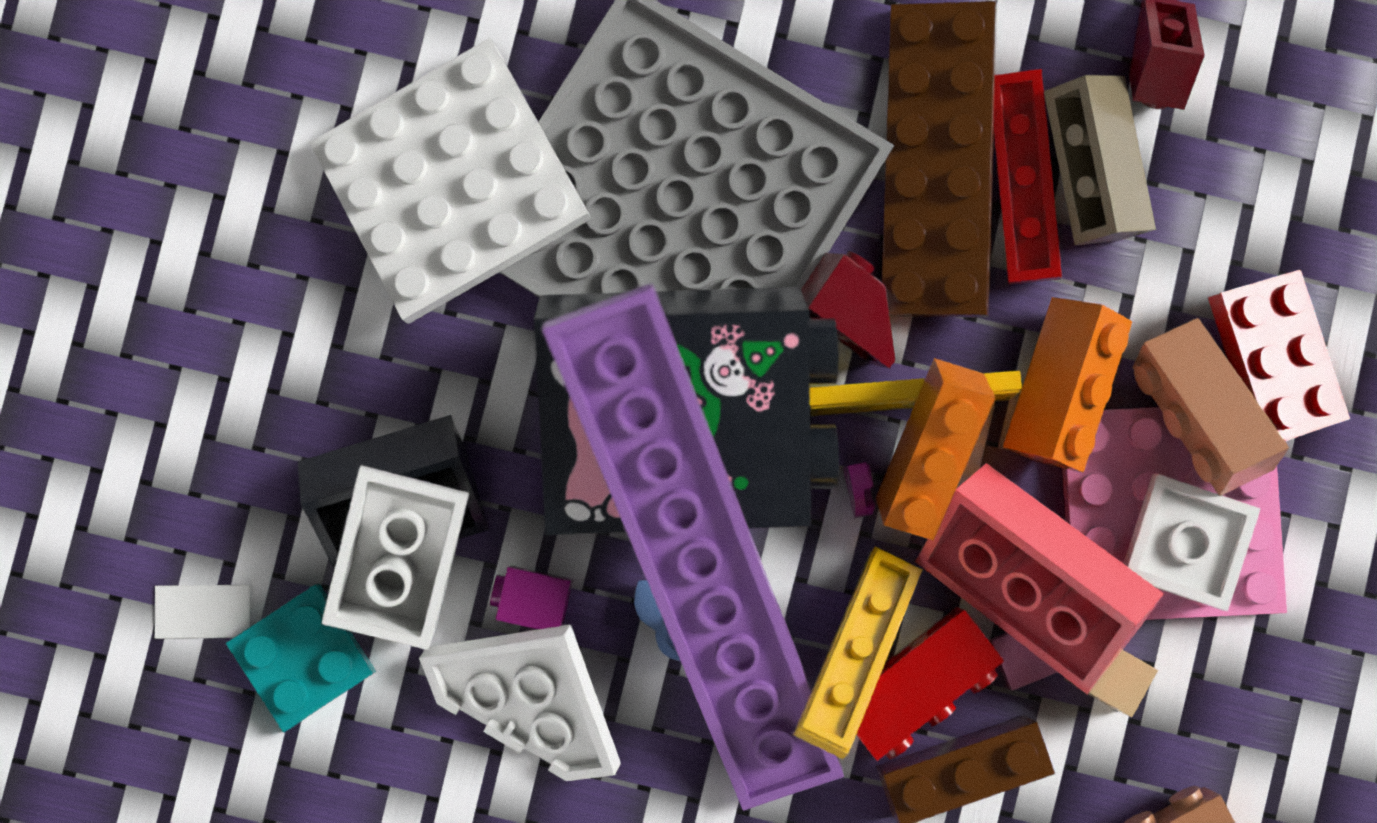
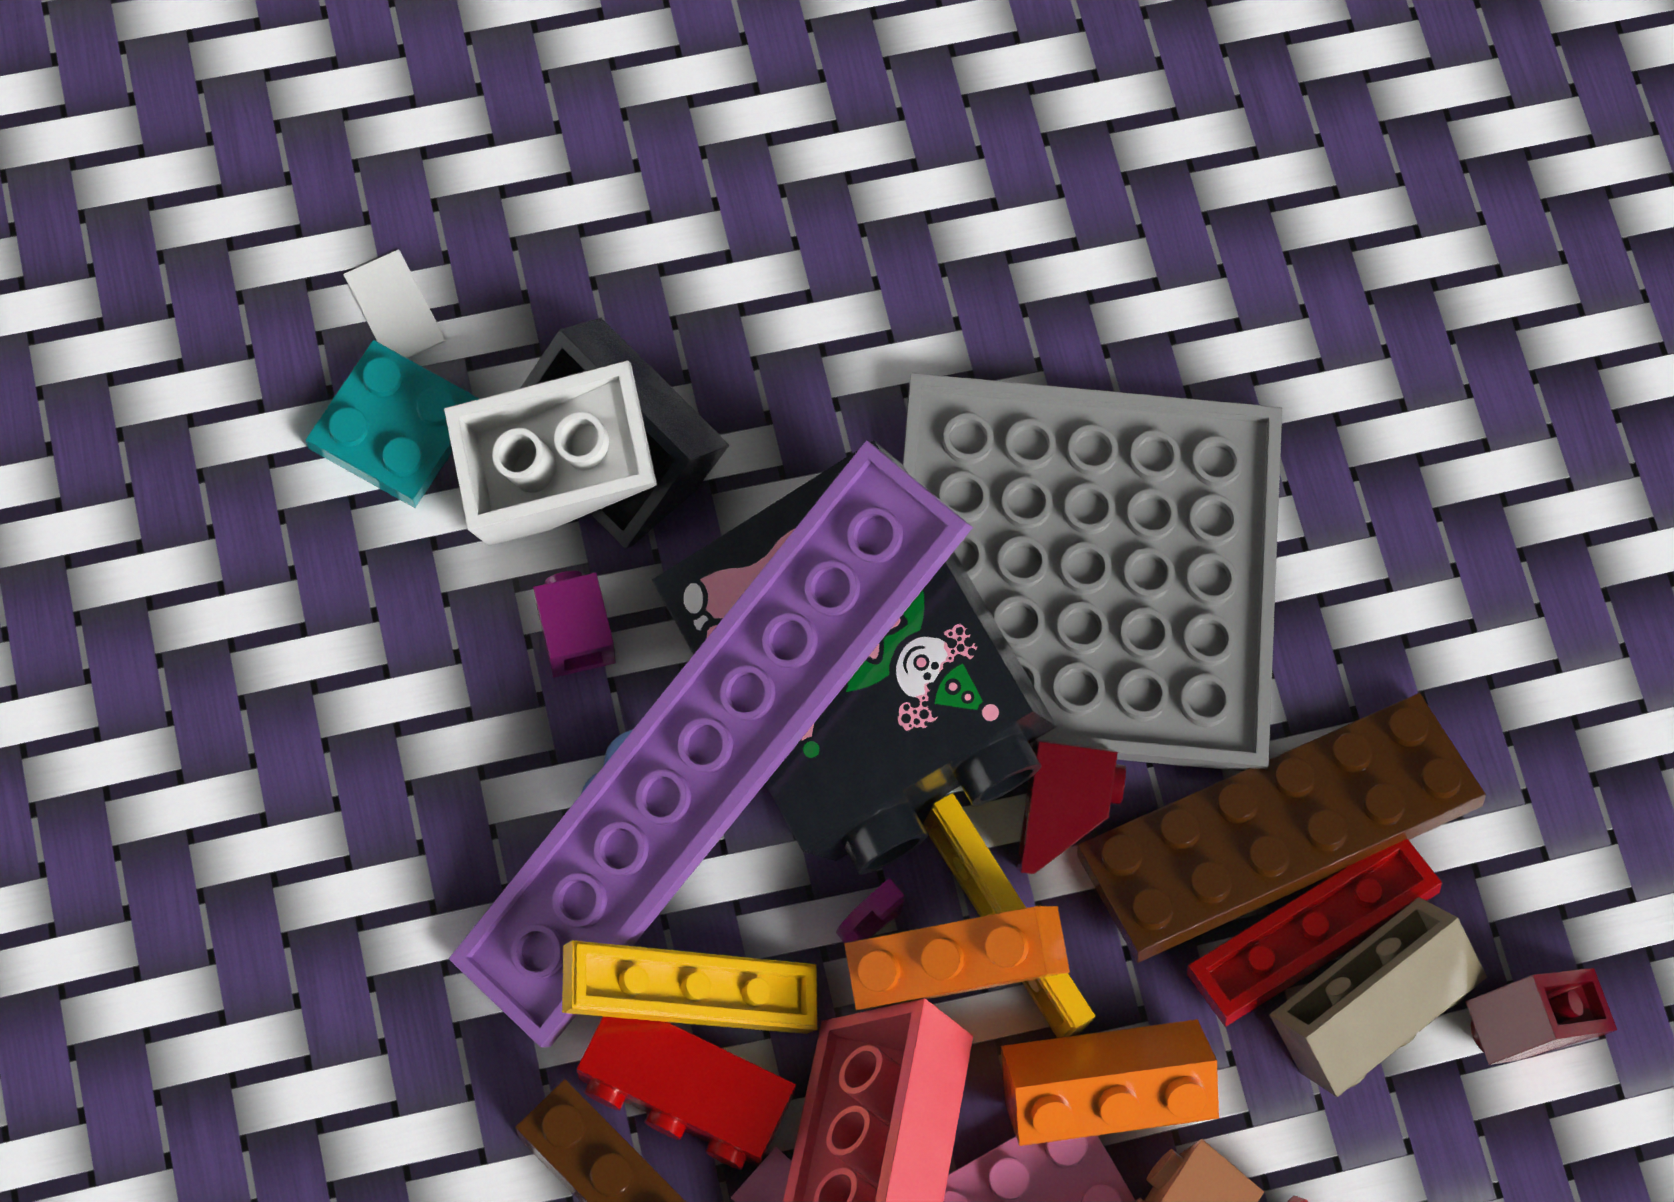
camera: 65 degrees right, 15 degrees down
white plate [309,38,592,324] -> none
white plate [419,624,621,781] -> none

